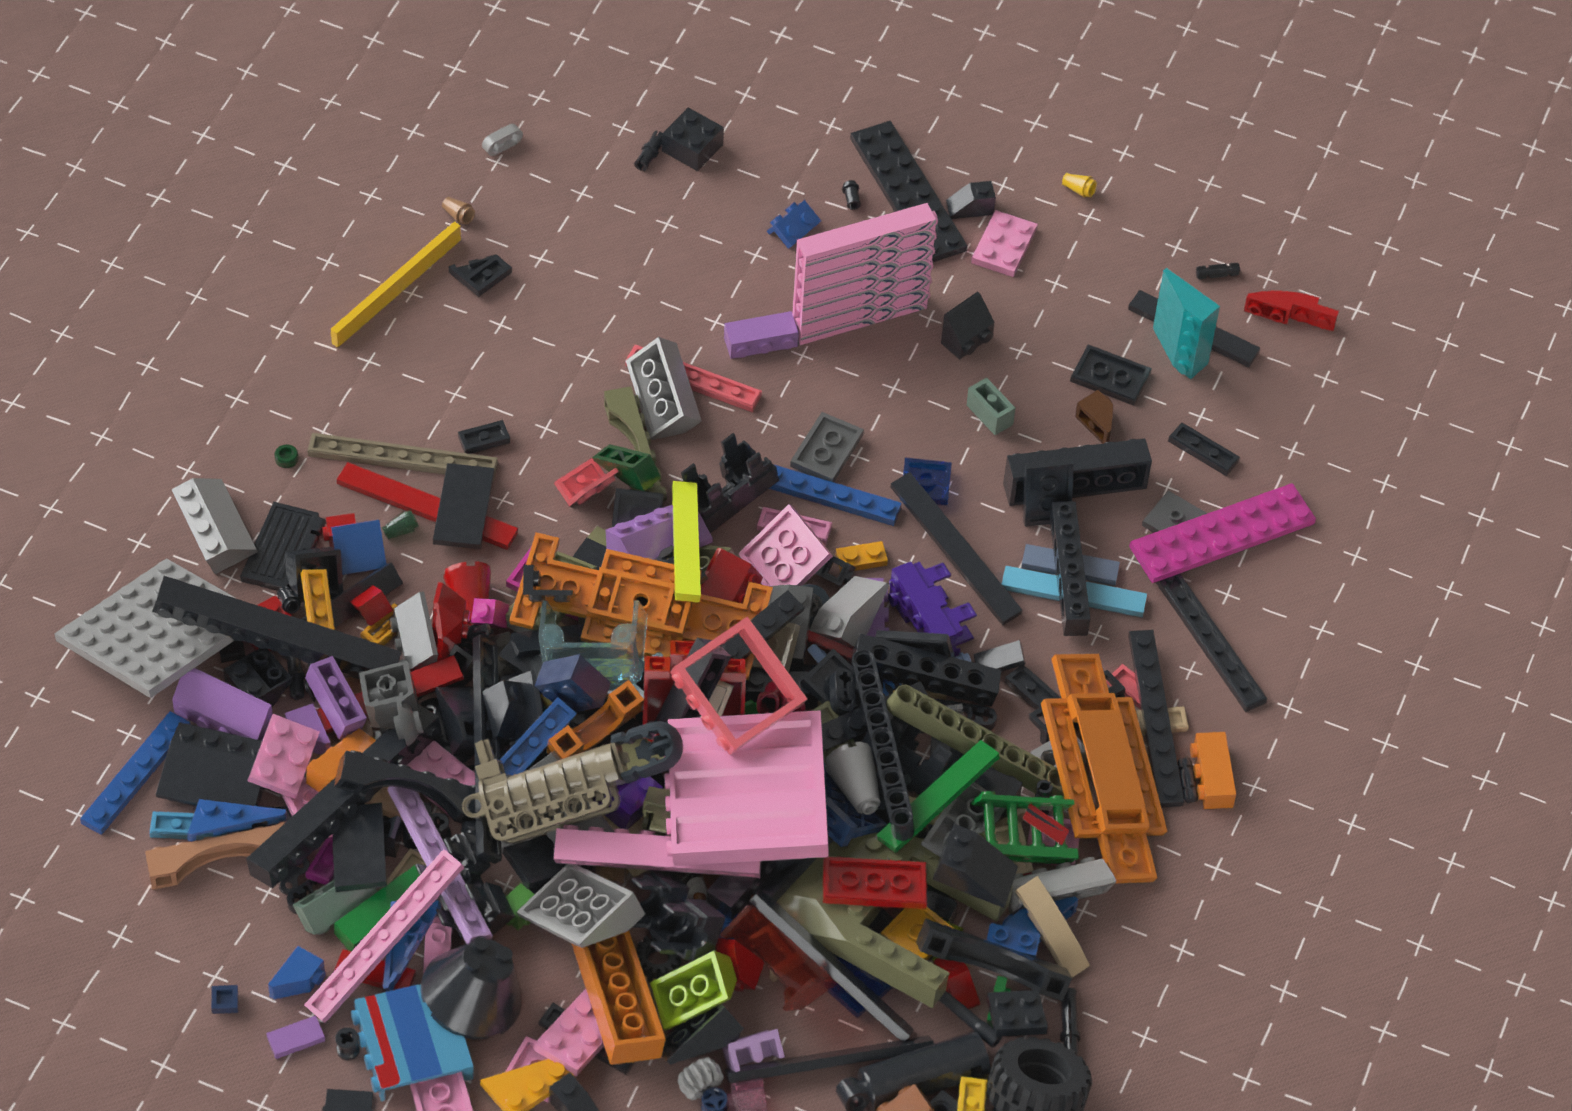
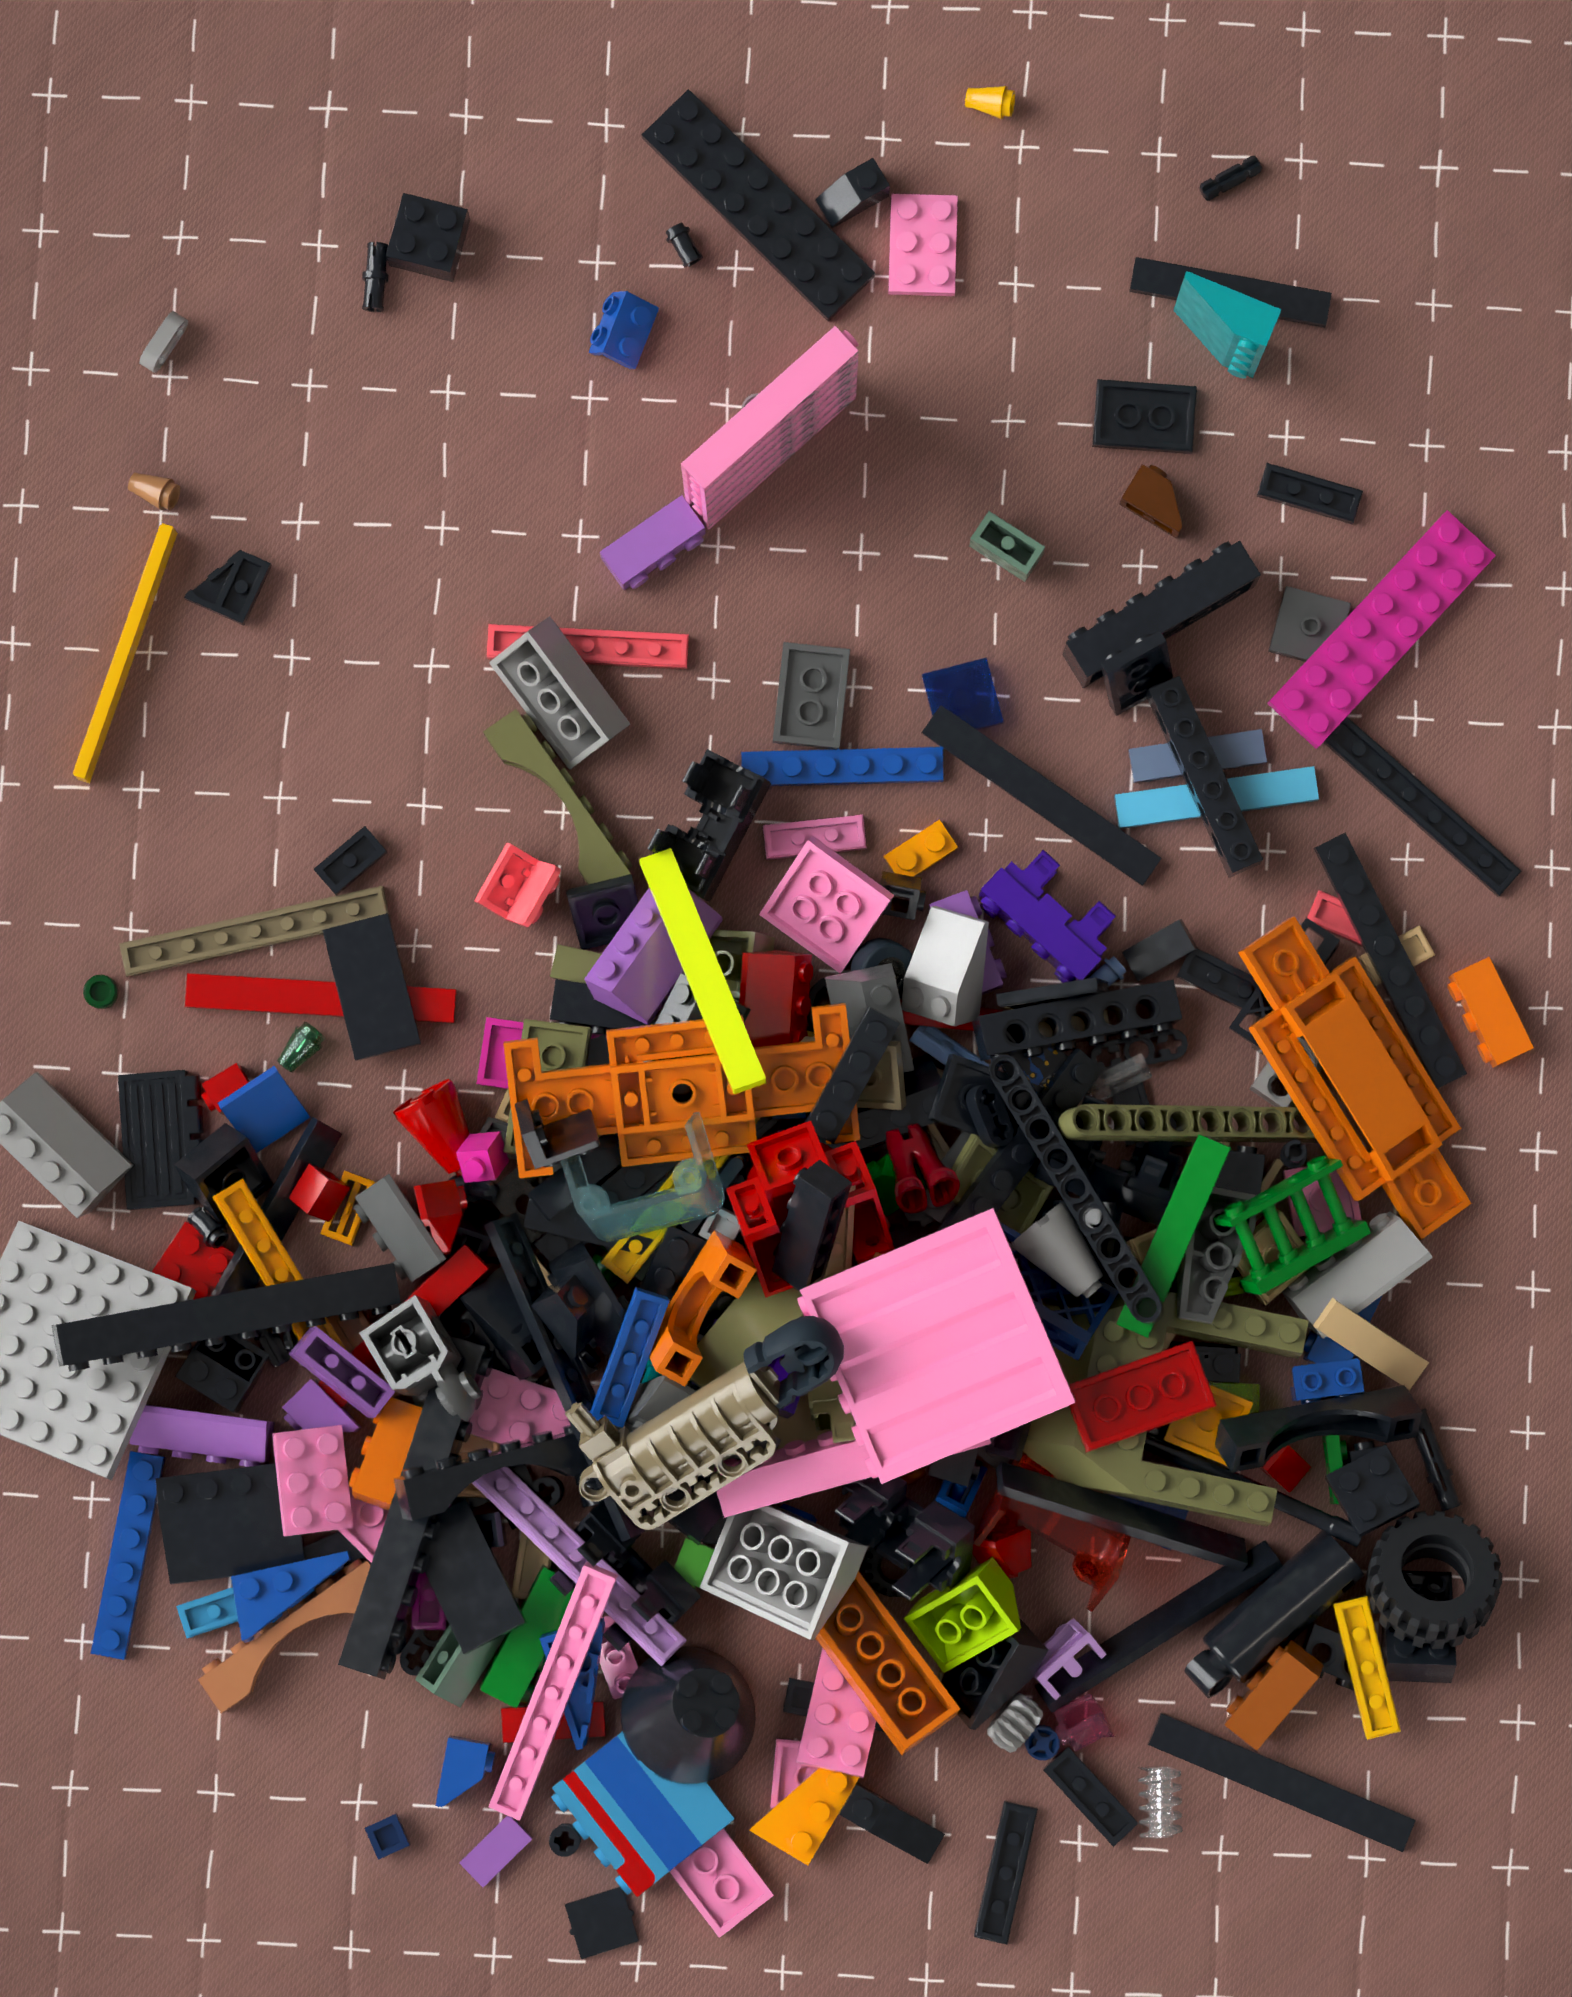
camera: 15 degrees left, 30 degrees up
dark blue brick [535,654,611,712] -> none
dark green slope [592,444,662,491] -> none
coral window [670,616,807,755] -> none
black slope [933,824,1018,908] -> none
black slope [941,291,995,360] -> none
red sticker [1023,804,1069,845] -> none
black axle [1178,757,1198,804] -> none
red slope [1244,291,1339,331] -> none

